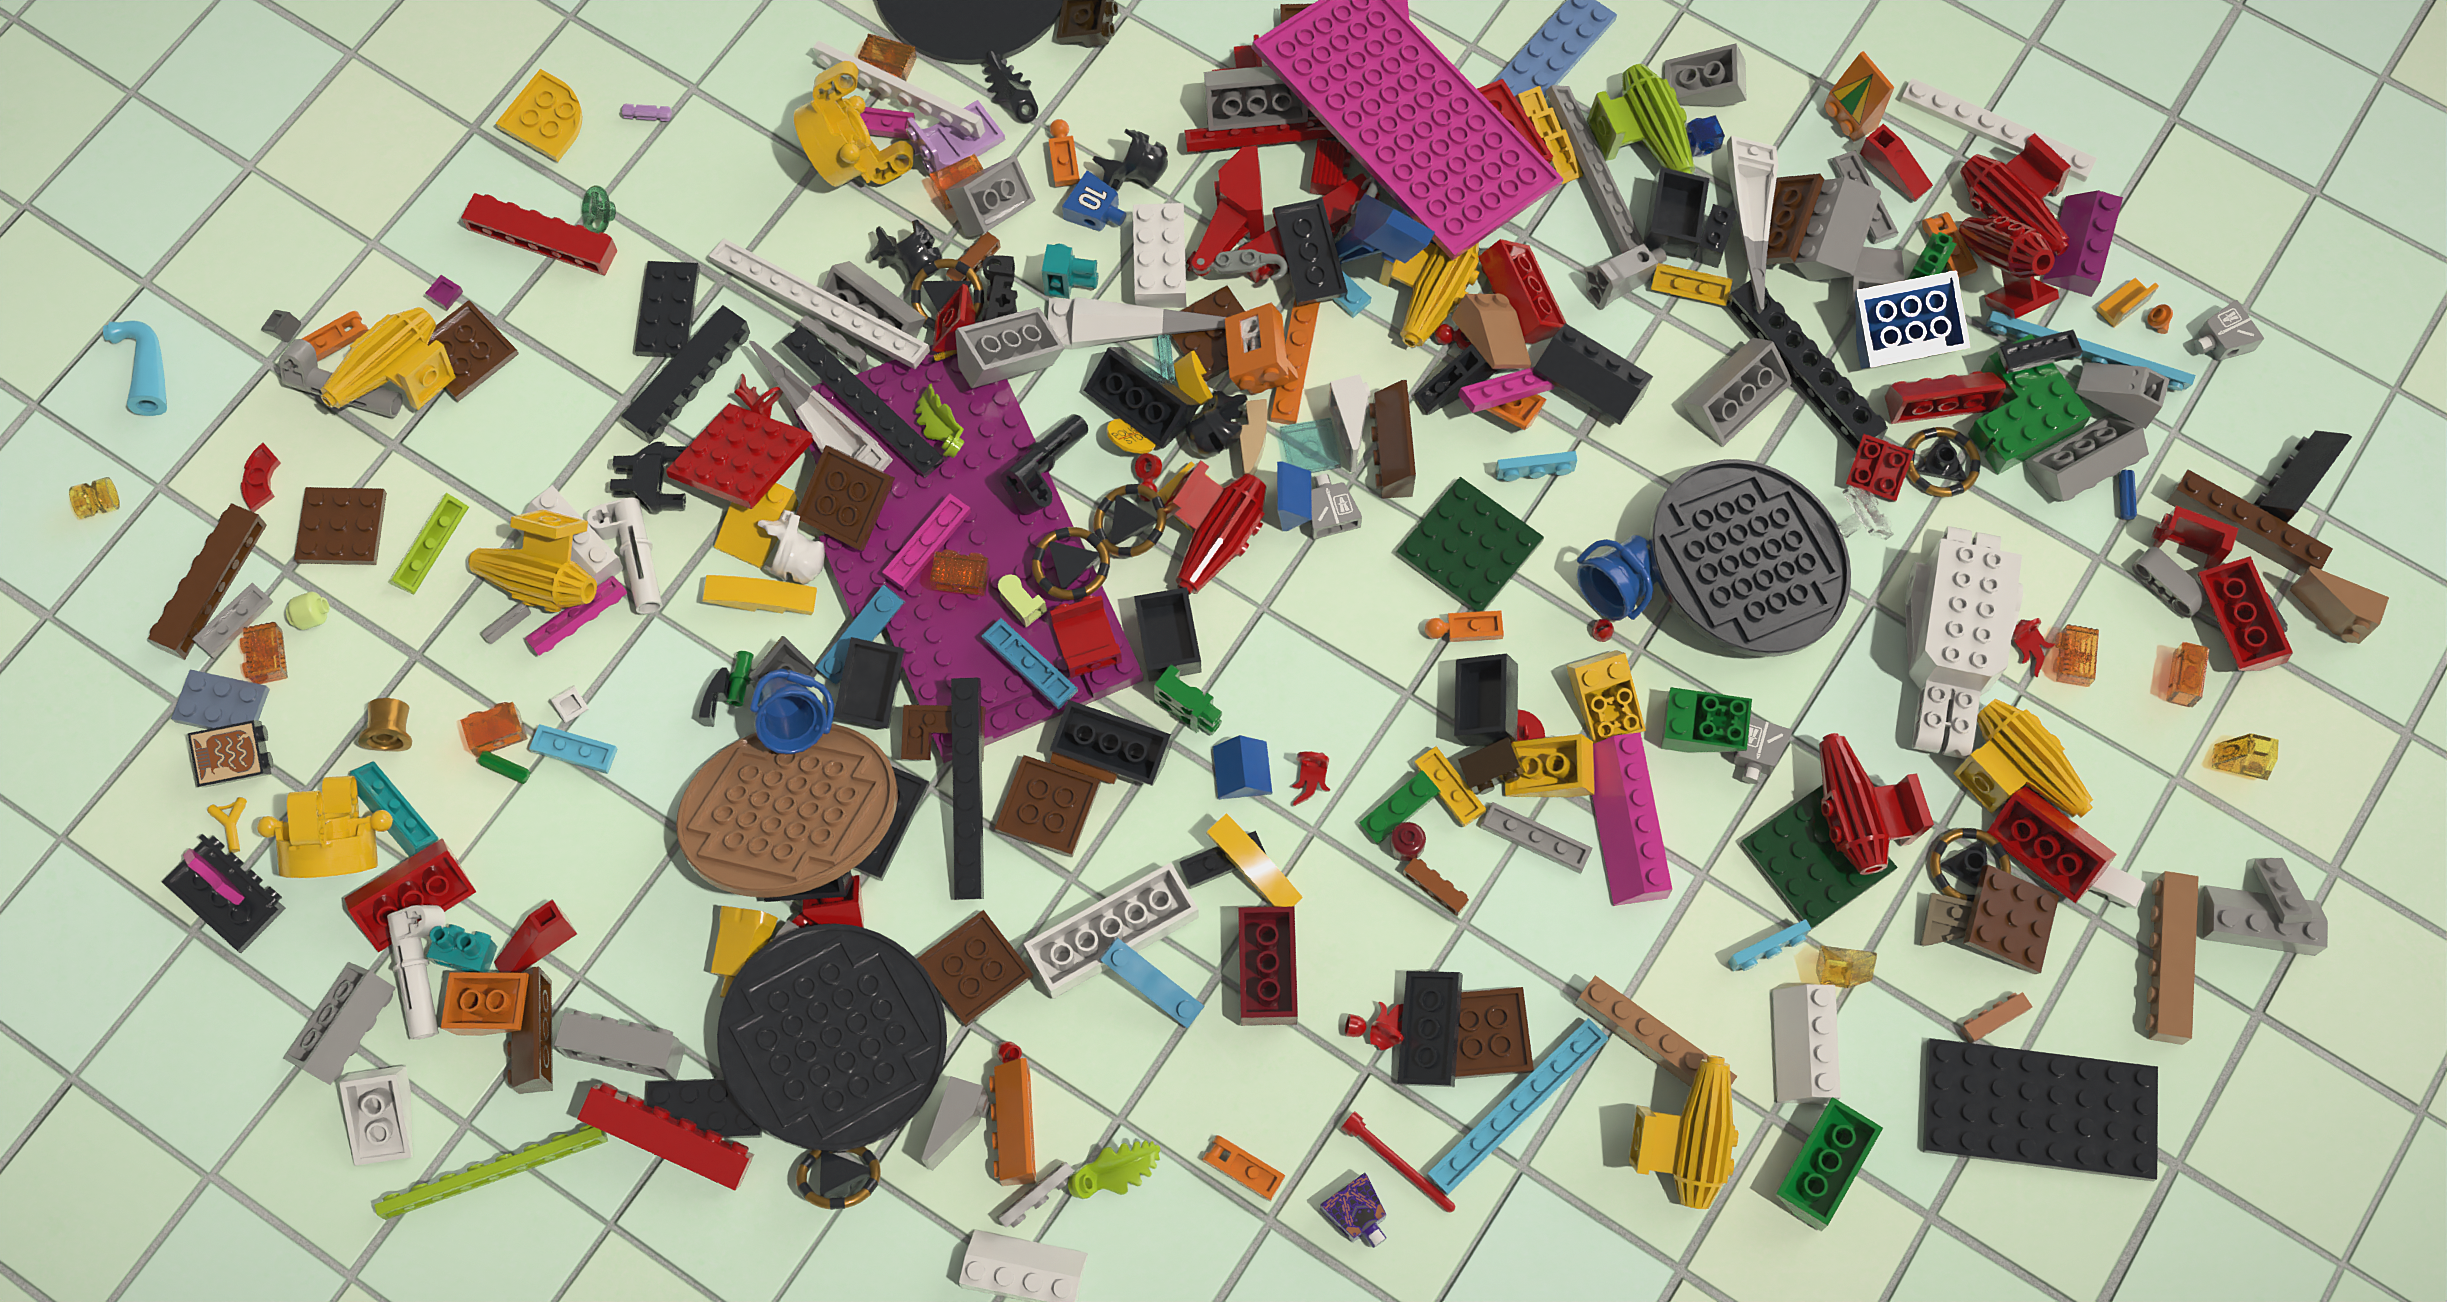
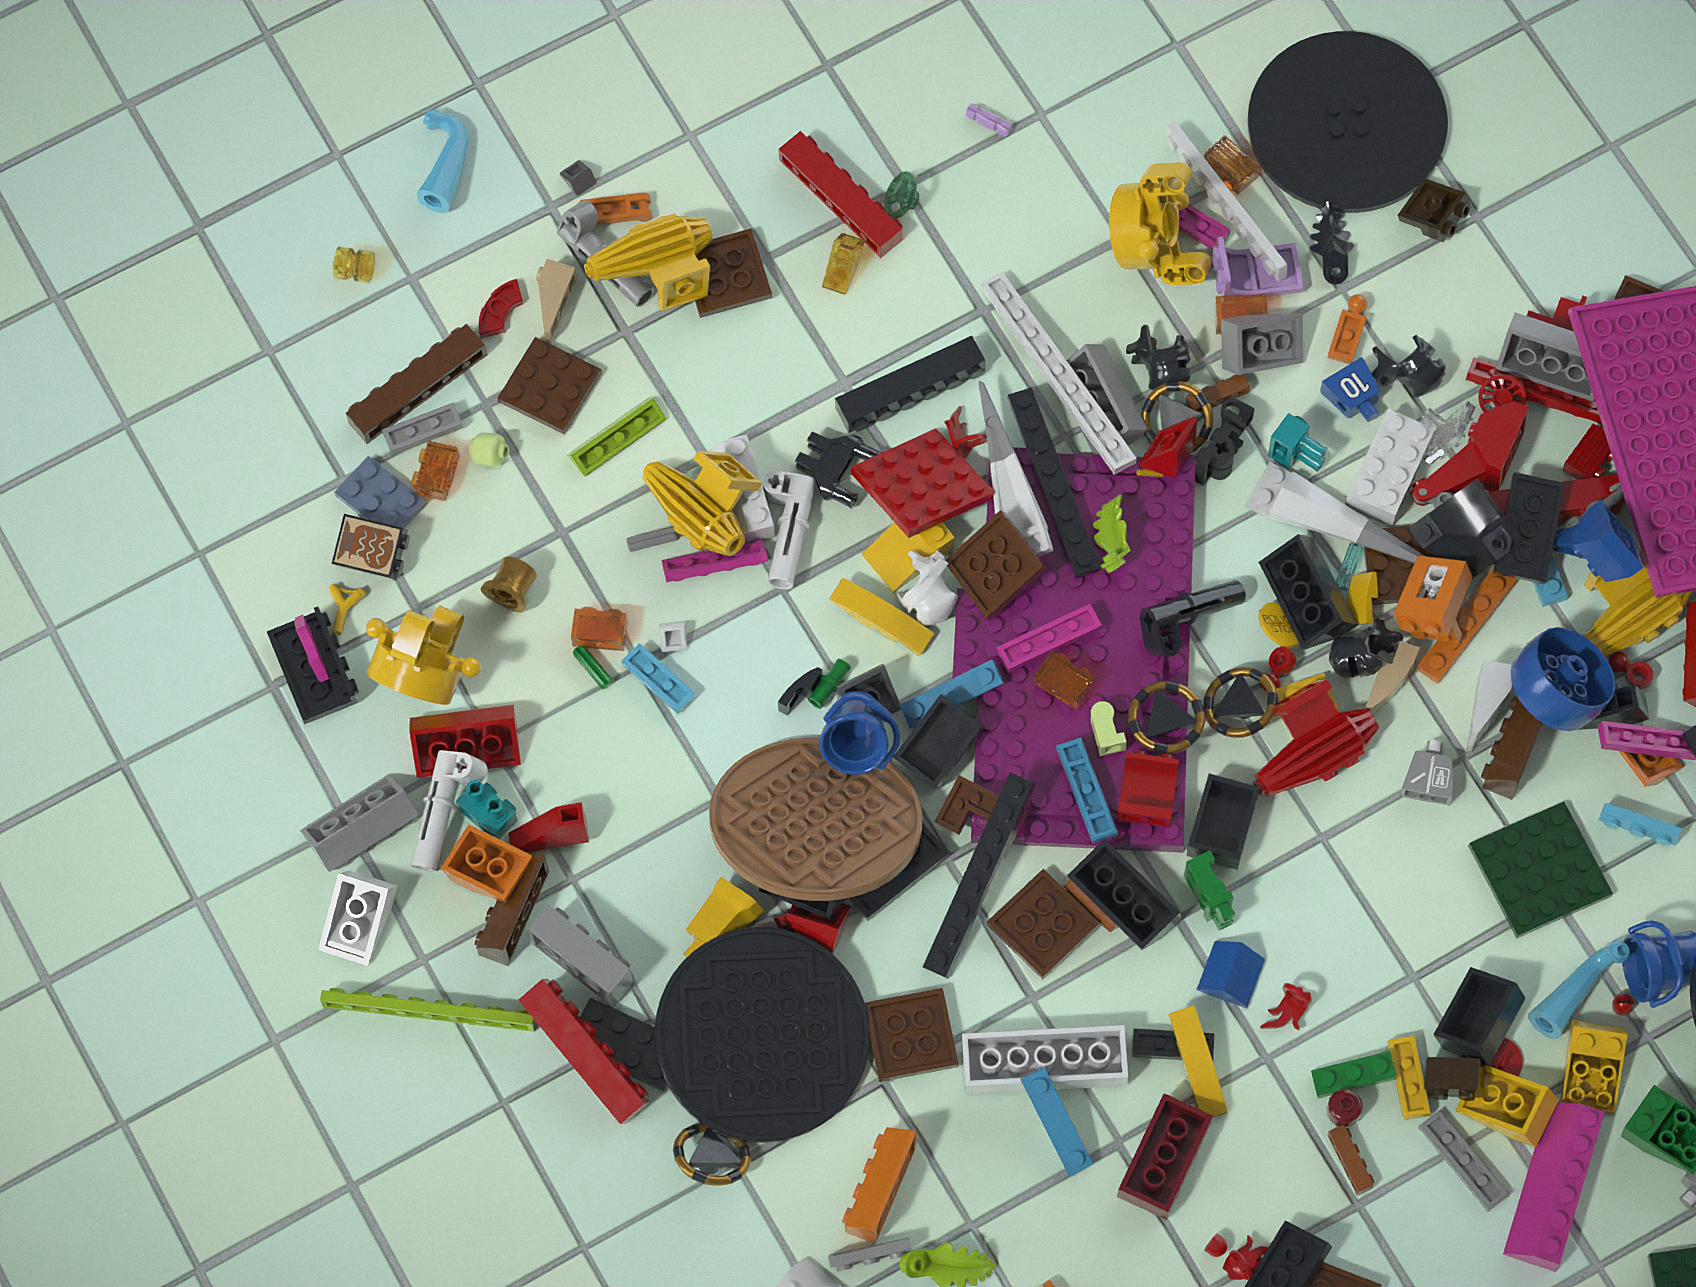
camera: 30 degrees right, 0 degrees up
teal slope [349,761,438,857] -> none
magenta plate [425,275,463,310] -> none
yellow plate [496,69,583,162] -> none
black plate [635,261,700,358] -> none
light grey plate [799,315,869,373] -> none
light grey slope [921,1076,991,1171] -> none
light grey slope [955,307,1065,388] -> none
red hinge [997,1041,1022,1064] -> none
blue slope [1277,461,1312,531] -> none
clear light blue tile [1280,418,1341,473] -> none
orange plate [1425,610,1504,642] -> none
medium nougat slope [1451,293,1532,369] -> none
none -> tan slope [536,259,577,343]
none -> clear yellow slope [822,233,865,295]
none -> black slope [1409,479,1515,581]
none -> clear plate [1420,401,1476,465]
none -> red wheel [1478,373,1527,412]
none -> blue wheel [1510,627,1615,731]
none -> medium azure animal [1528,940,1630,1039]

